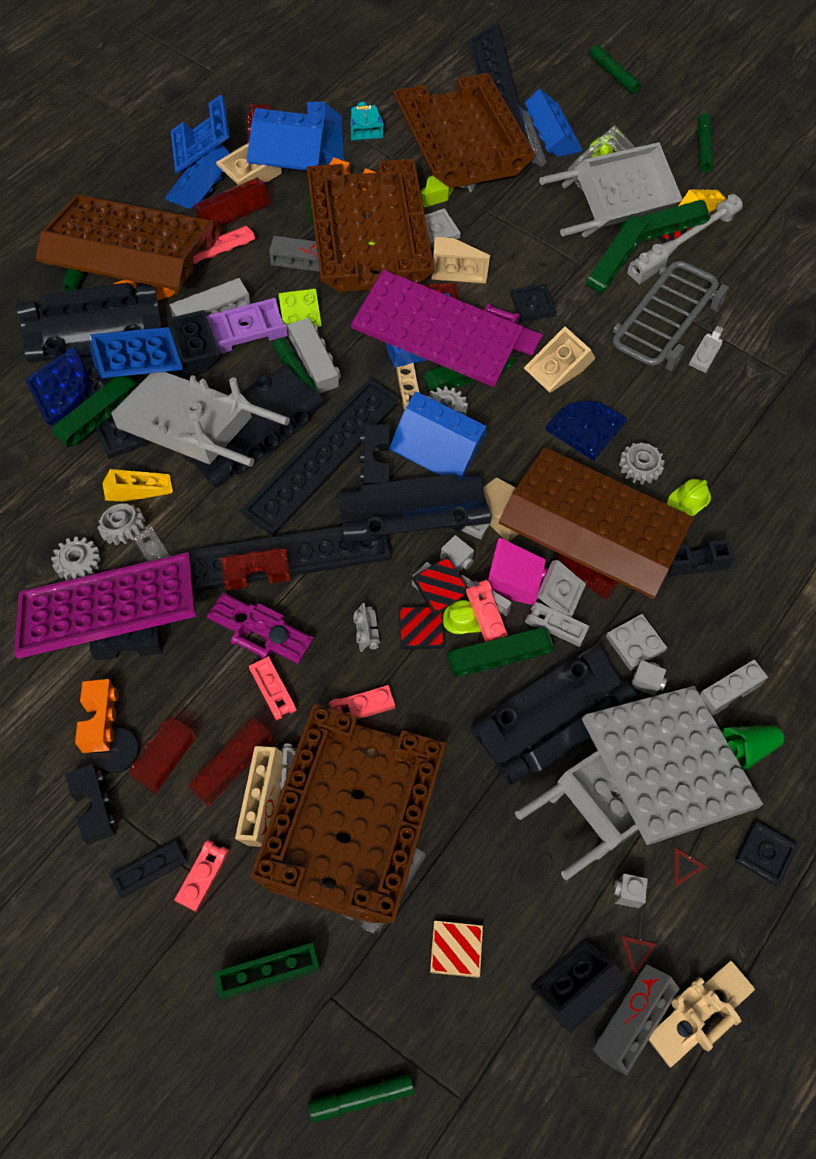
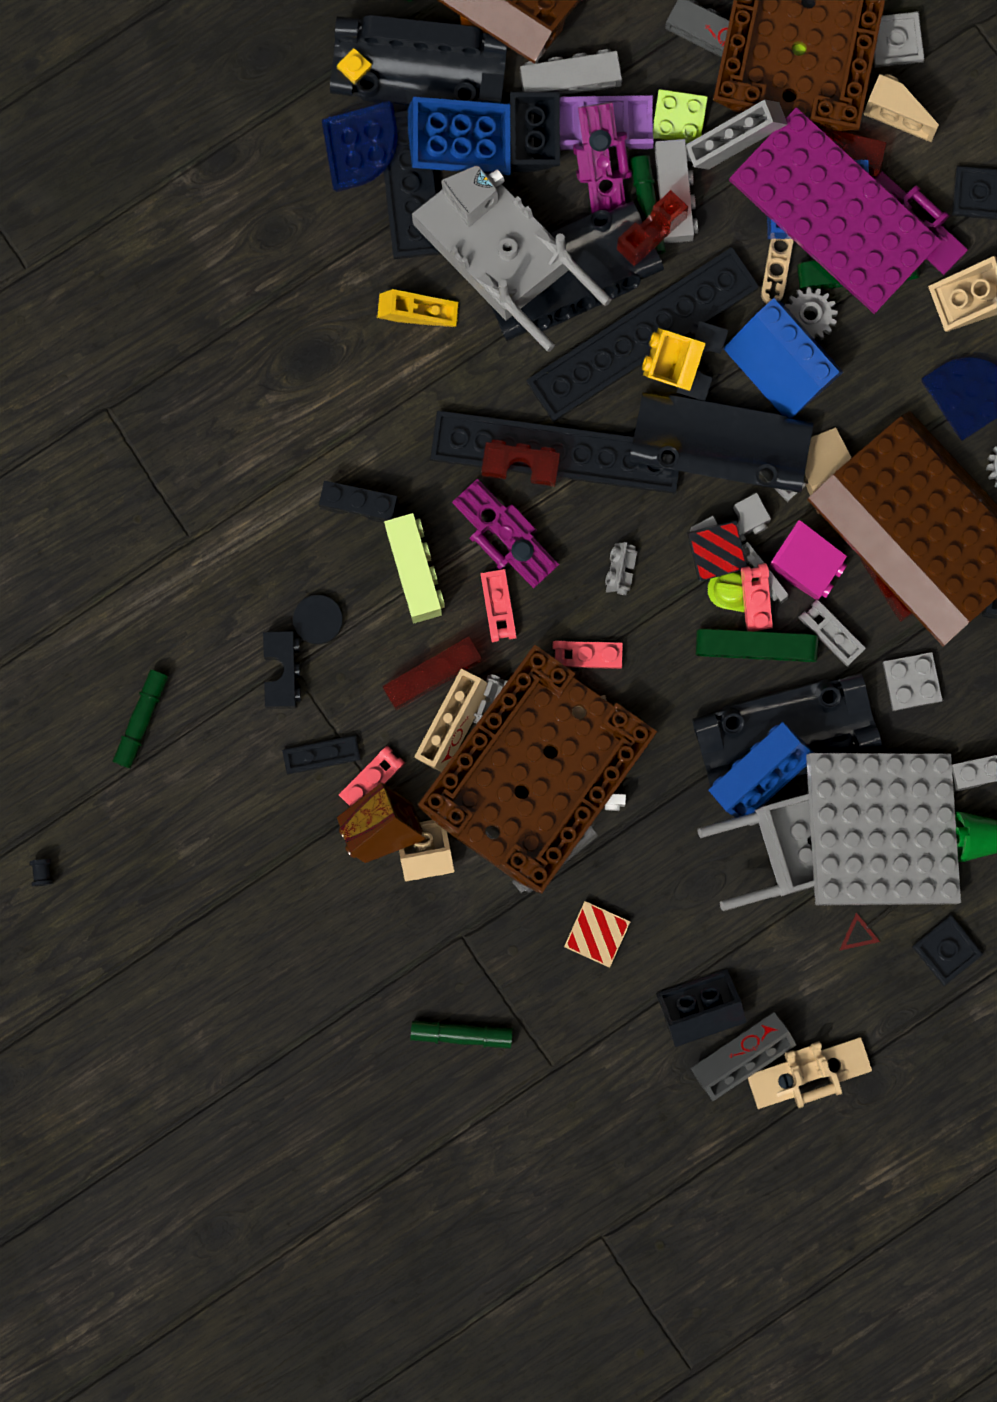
camera: 25 degrees right, 20 degrees up
magenta plate [14,552,196,659] -> none
light grey gear [51,537,101,581] -> none
dark green beam [52,375,140,447] -> none
orange arch [75,679,118,753] -> none
light grey gear [98,503,145,545] -> none
clear red brick [129,717,197,794] -> none
clear plate [134,524,170,562] -> none
dark green brick [214,943,320,1001] -> none
tile [399,606,444,650] -> none
light grey plate [537,560,586,618] -> none
light grey brick [613,874,648,908] -> none
clear smoke piece [621,895,657,977] -> none
light grey brick [630,660,667,696] -> none
none -> yellow plate [337,48,372,84]
none -> reddish brown slope [337,783,426,863]
none -> yellowish green brick [384,513,445,624]
none -> tan slope [399,820,454,881]
none -> light grey torso [441,166,505,227]
none -> magenta piece [573,102,632,214]
none -> white plate [605,794,626,811]
none -> clear red arch [617,190,688,266]
none -> yellow piece [642,328,705,391]
none -> light grey brick [686,100,788,169]
none -> blue slope [709,722,814,818]

